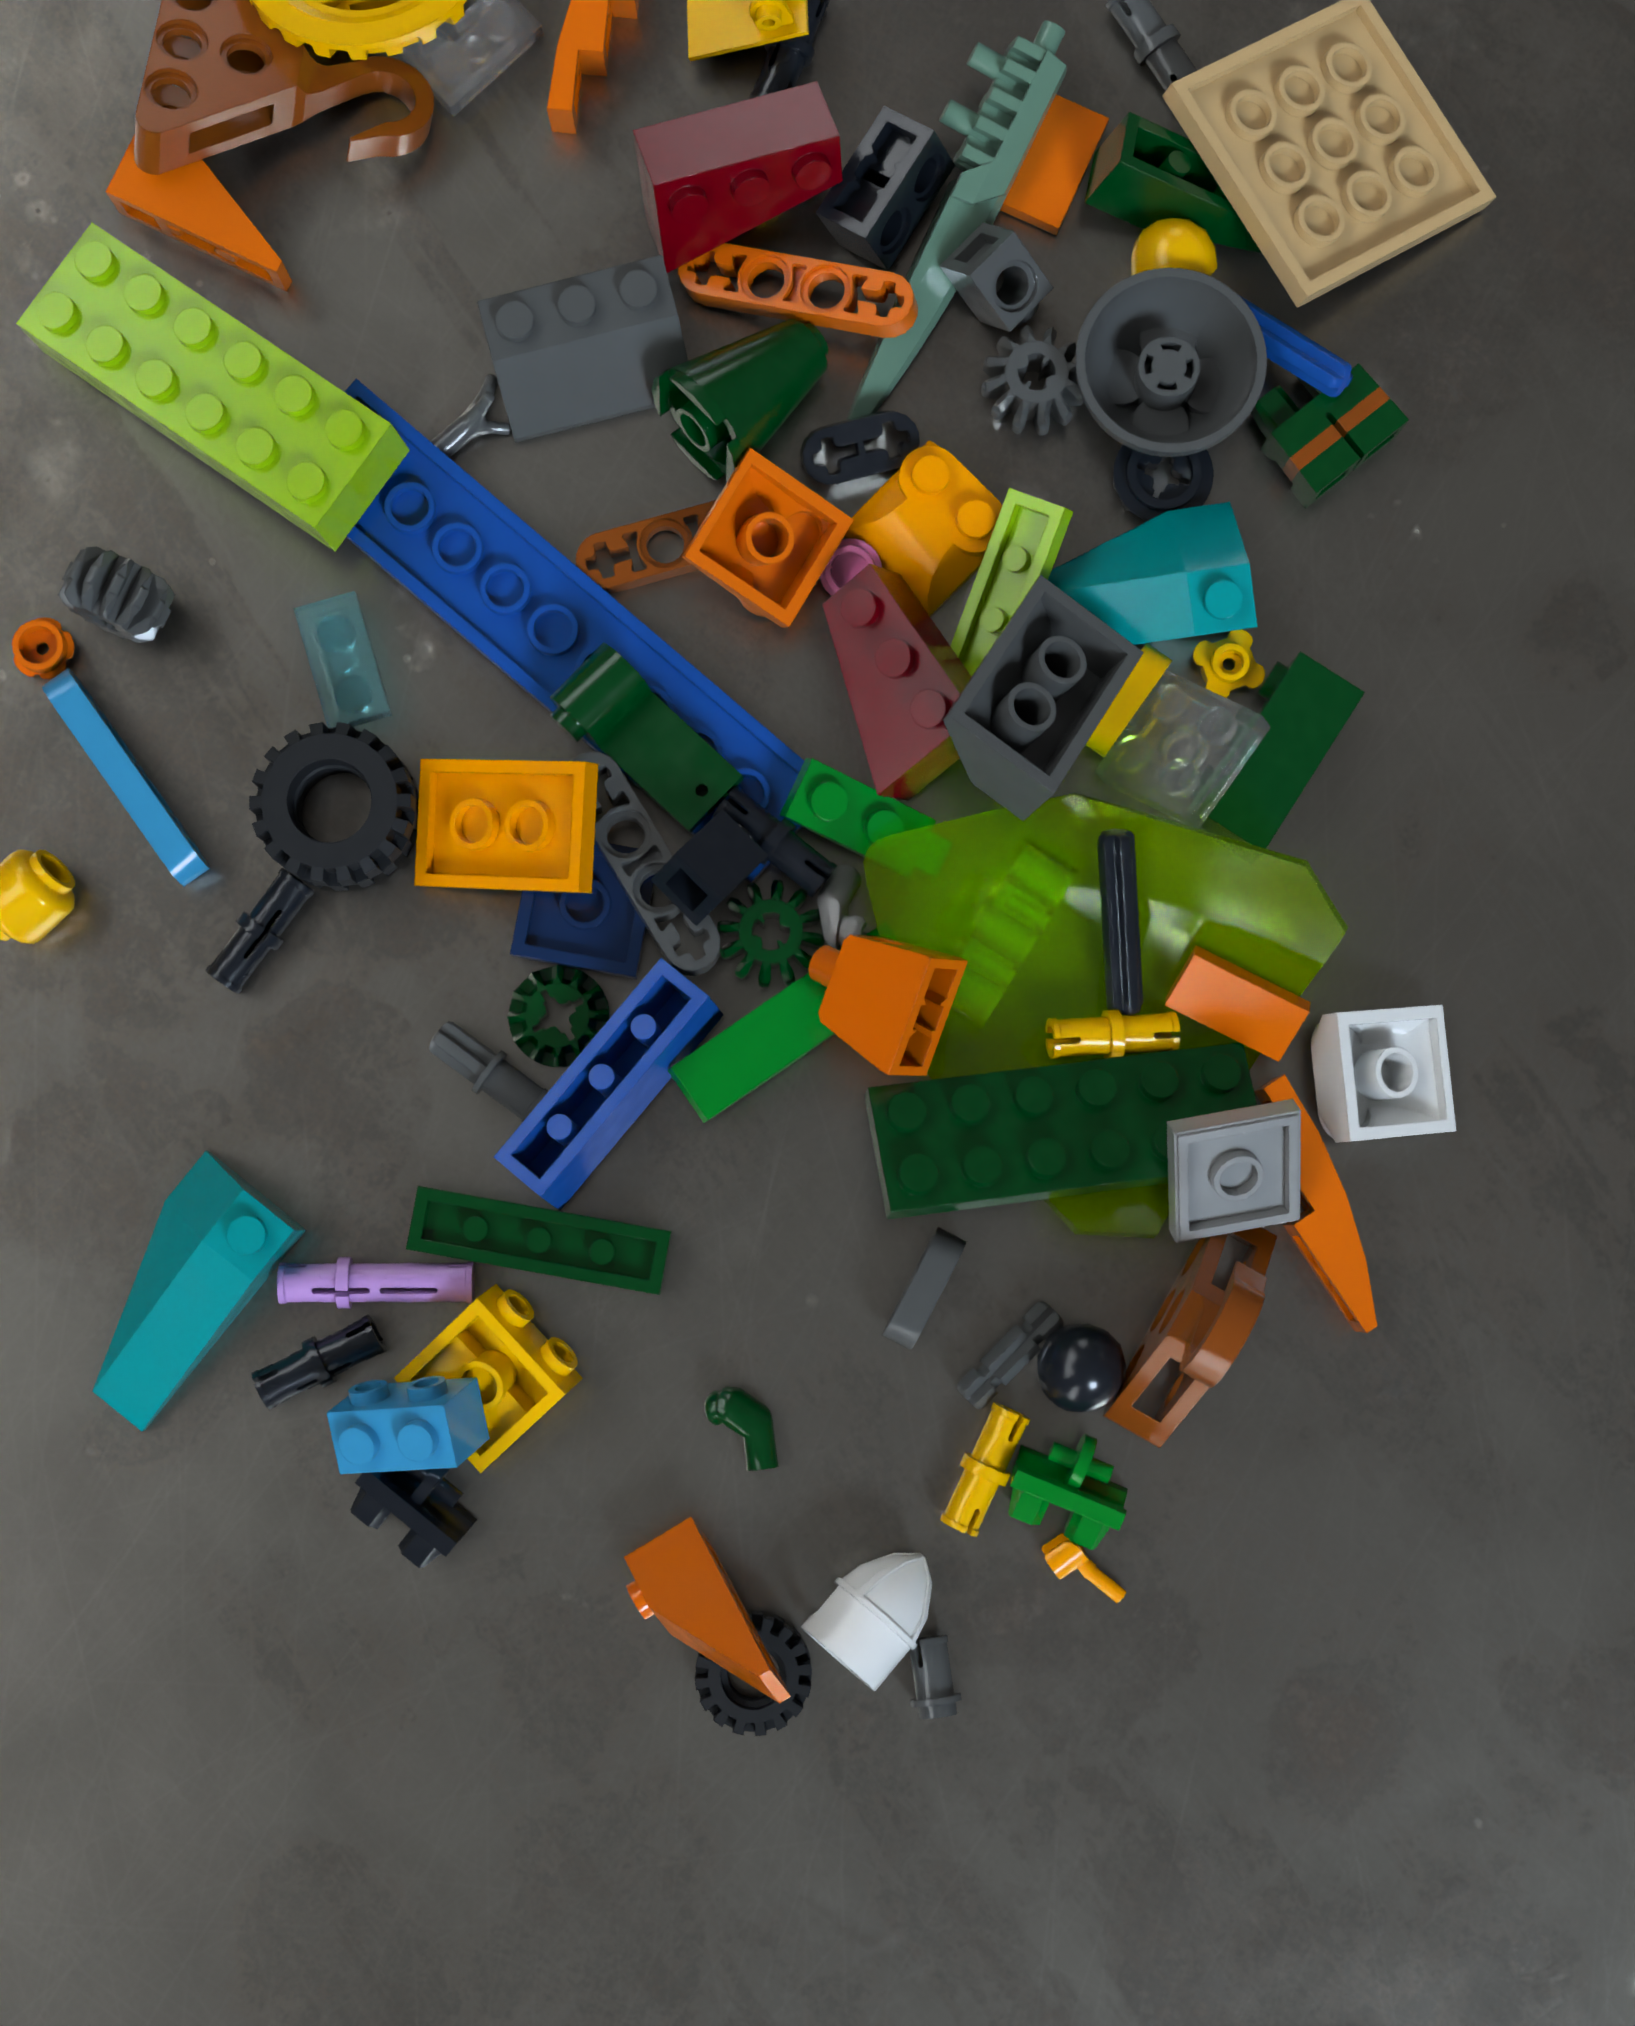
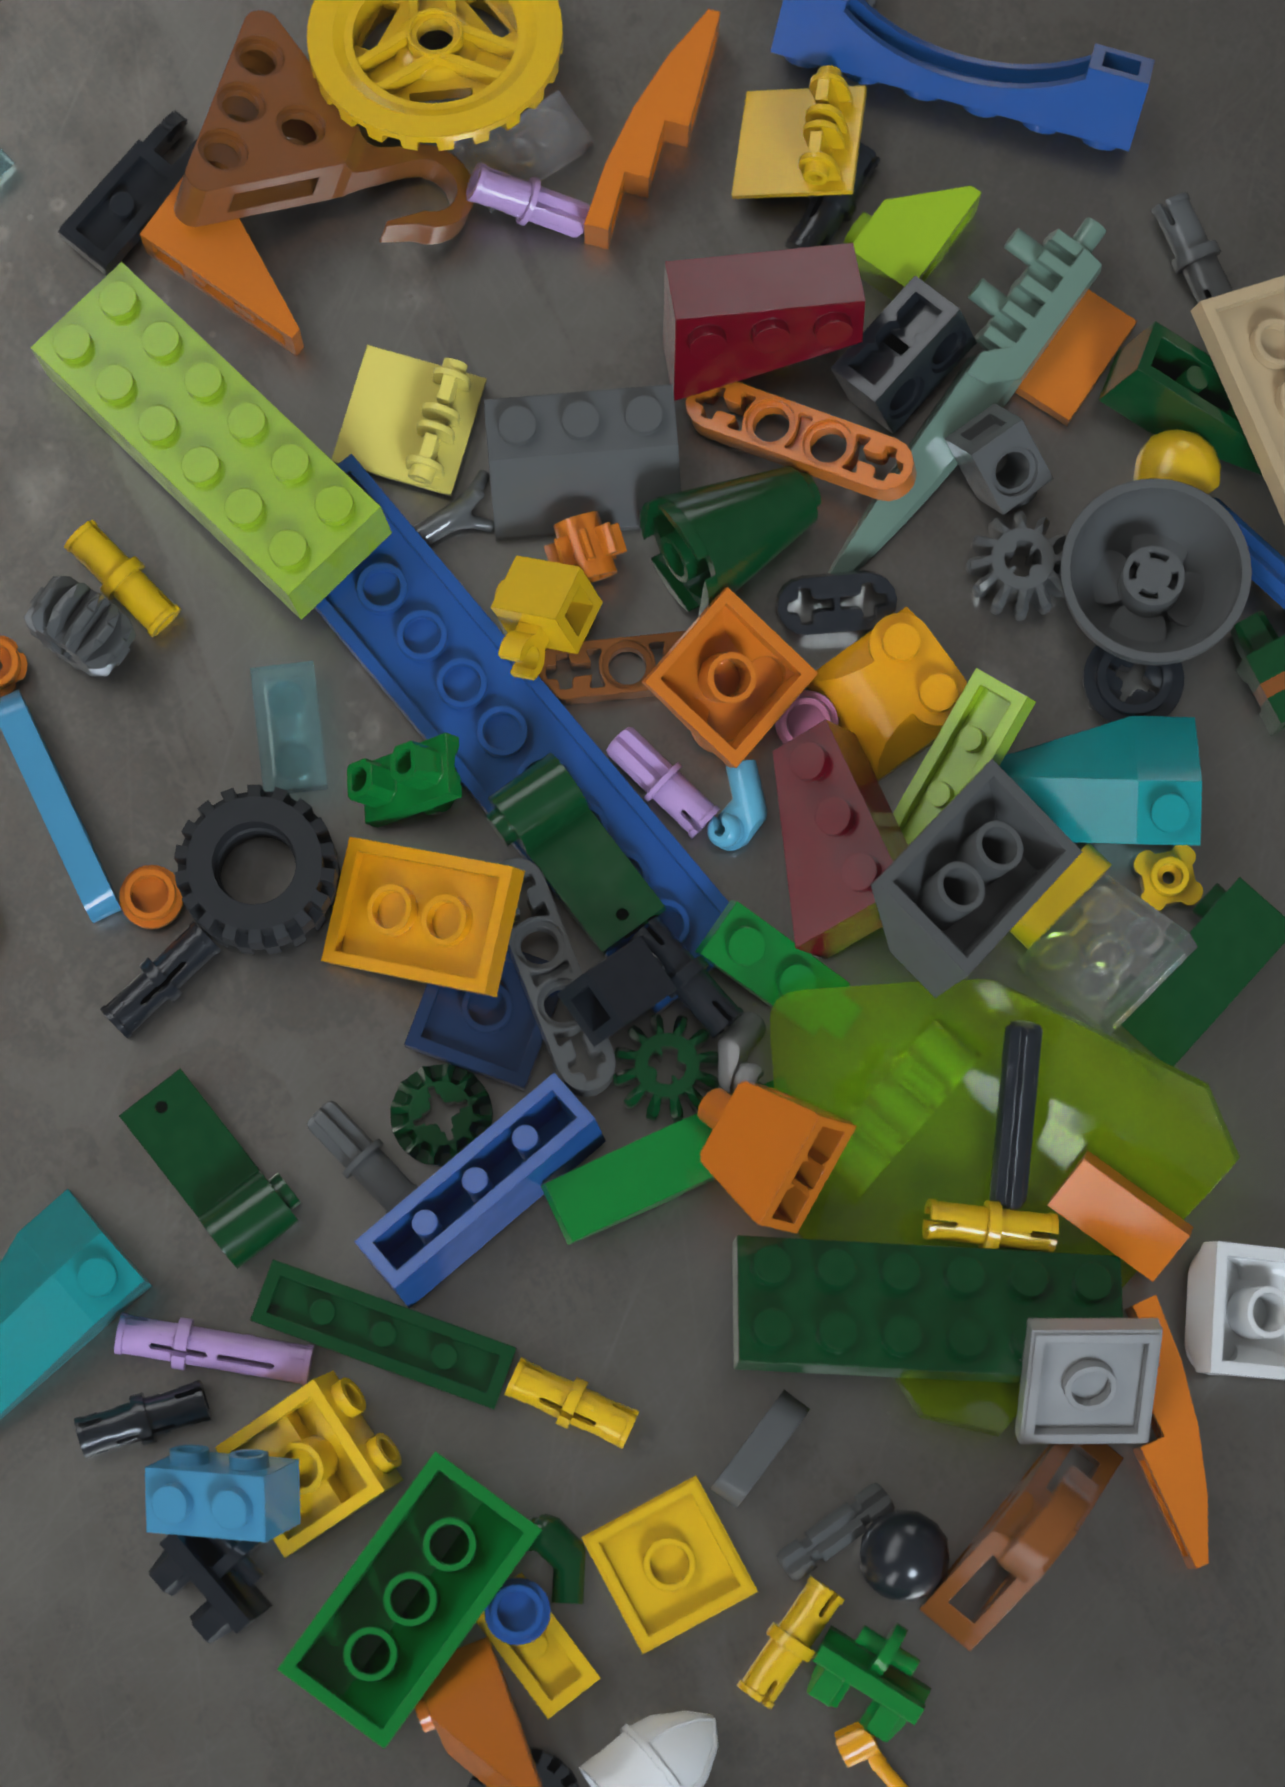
camera: 15 degrees right, 5 degrees down
none -> black hinge [58,110,198,276]
none -> yellow pin [64,519,181,637]
none -> orange plate [119,865,184,929]
none -> dark green door [119,1068,301,1269]
none -> green slope [277,1451,542,1749]
none -> light yellow hinge [331,345,487,496]
none -> green hips [347,733,462,828]
none -> lavender axle [466,162,590,237]
none -> yellow plate [476,1572,601,1719]
none -> blue plate [484,1578,551,1645]
none -> yellow brick [491,555,603,681]
none -> yellow pin [504,1357,640,1449]
none -> orange gear [543,511,627,583]
none -> yellow tile [581,1475,758,1654]
none -> lavender axle [606,727,720,839]
none -> medium azure arm [707,760,768,851]
none -> lime slope [844,186,982,300]

